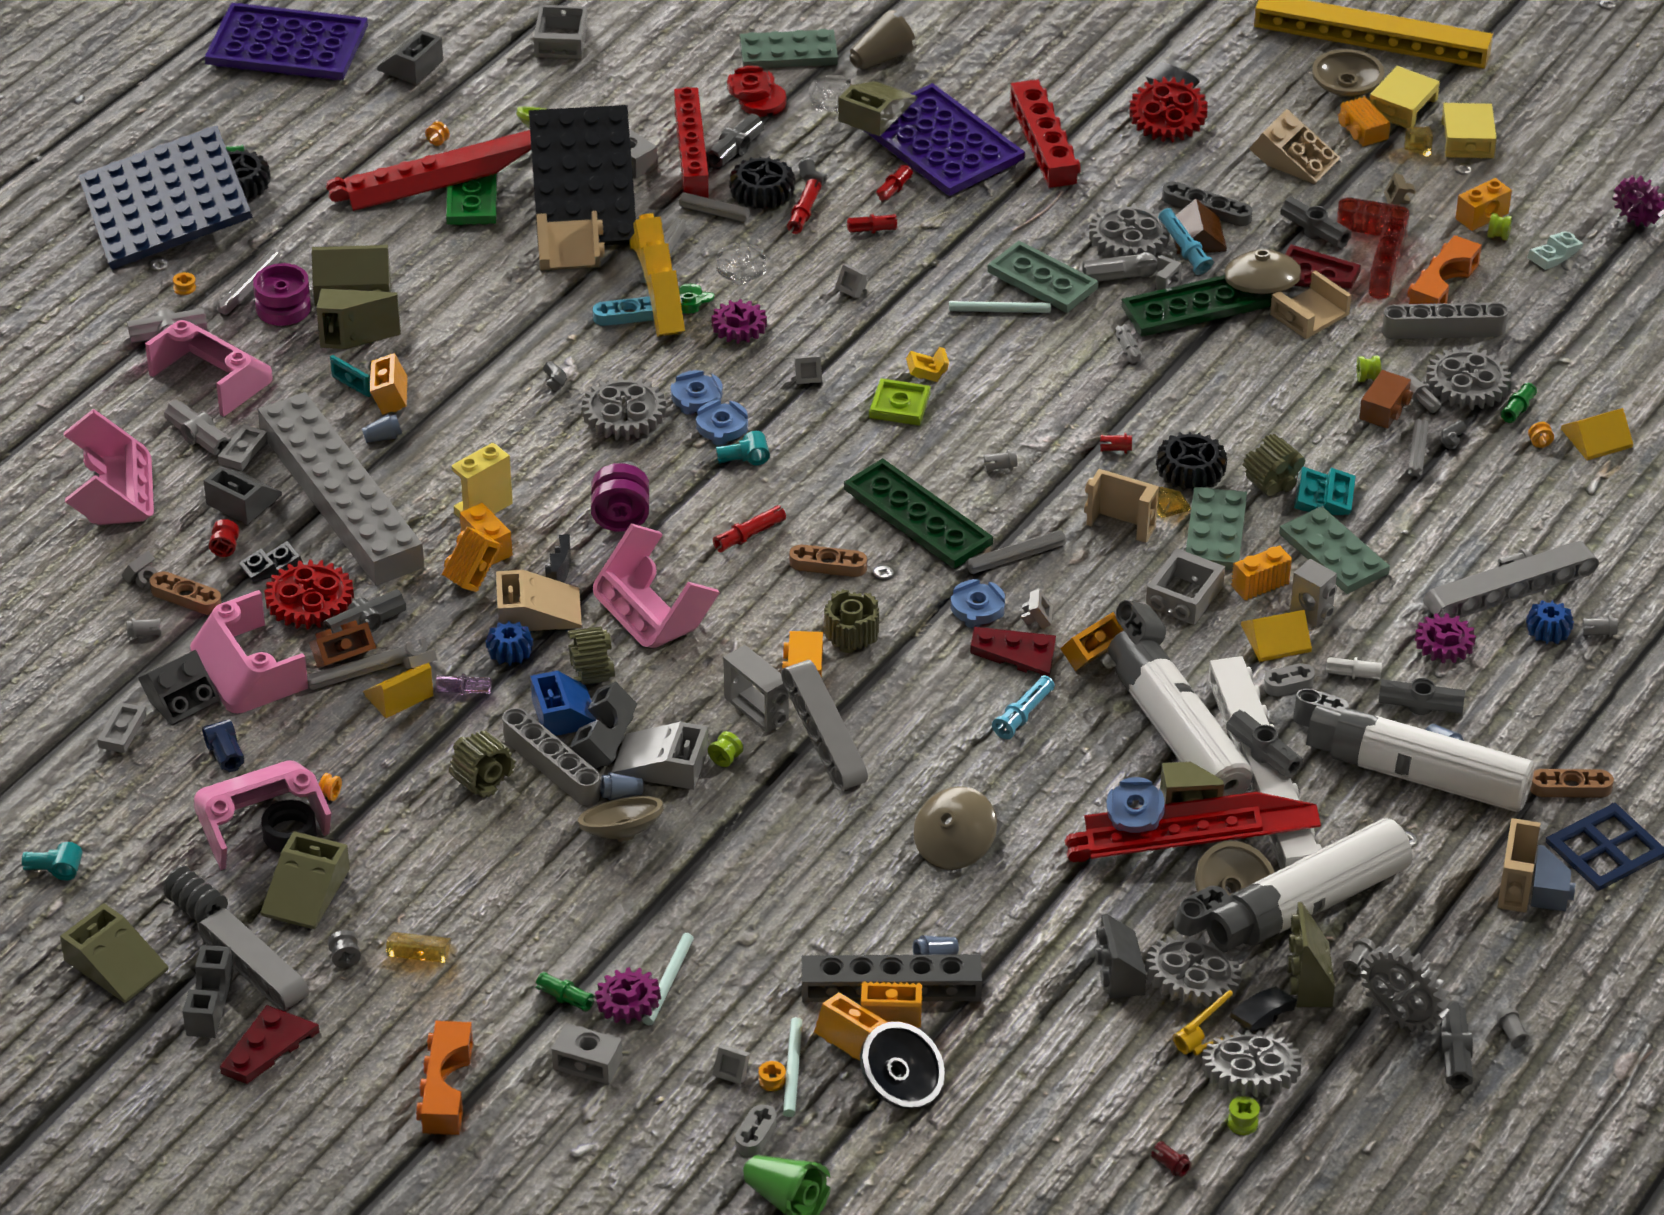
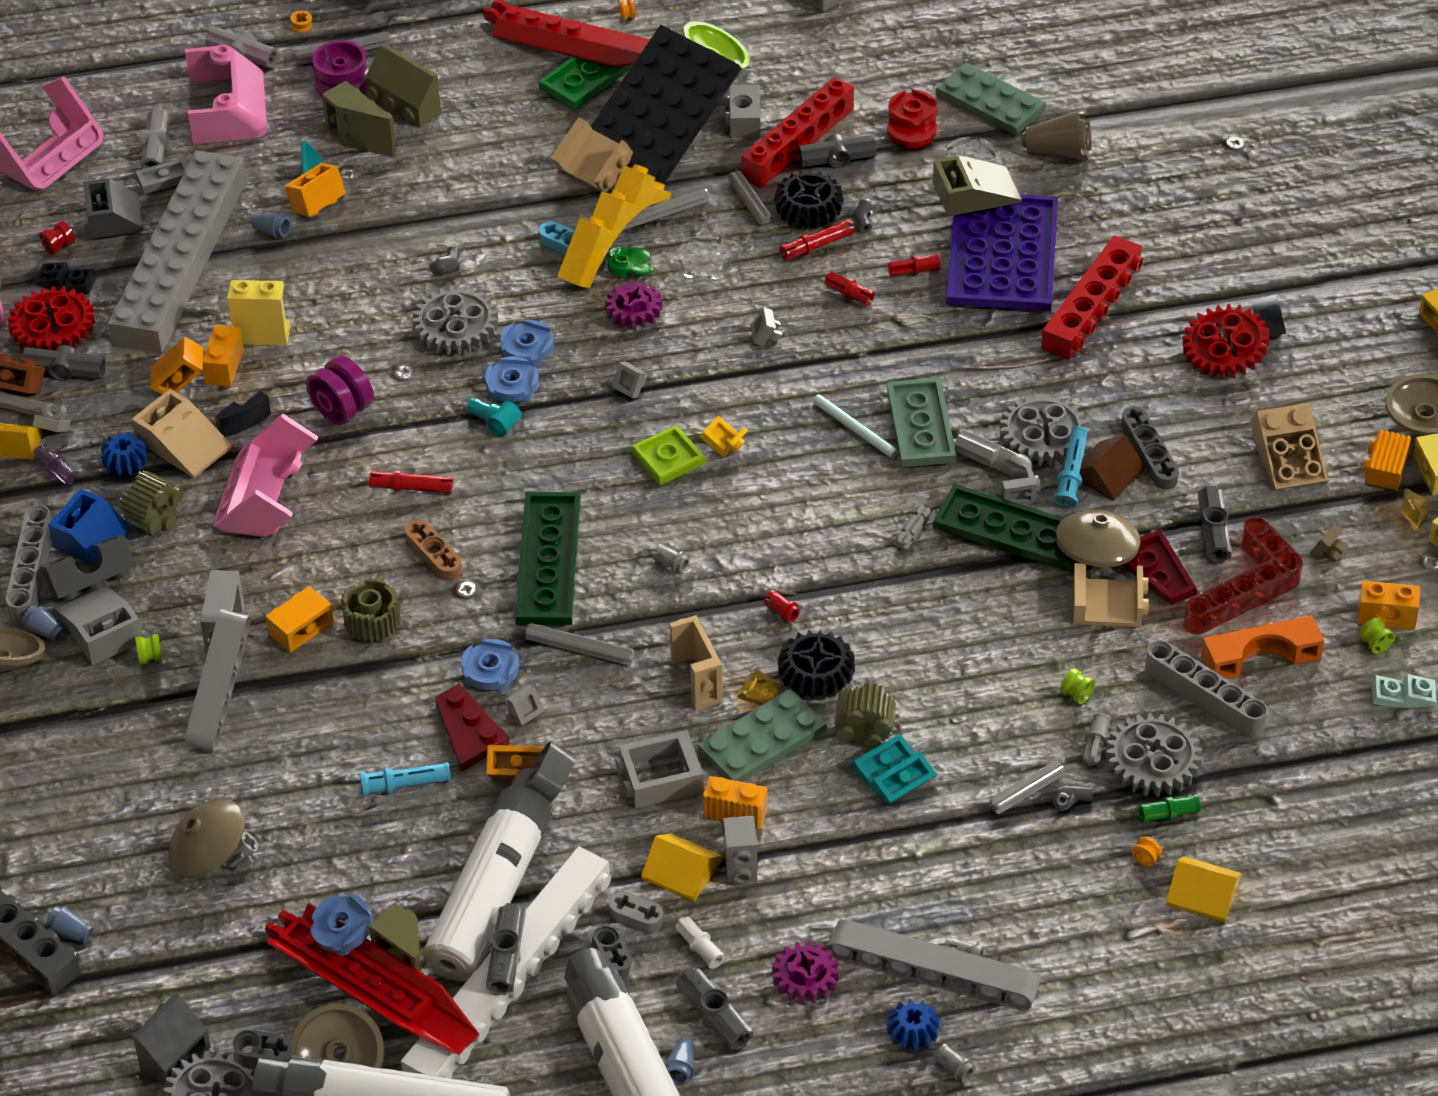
camera: 45 degrees right, 5 degrees up
sand green plate [1279,506,1390,594] -> none
dark orange brick [1359,370,1413,429] -> none

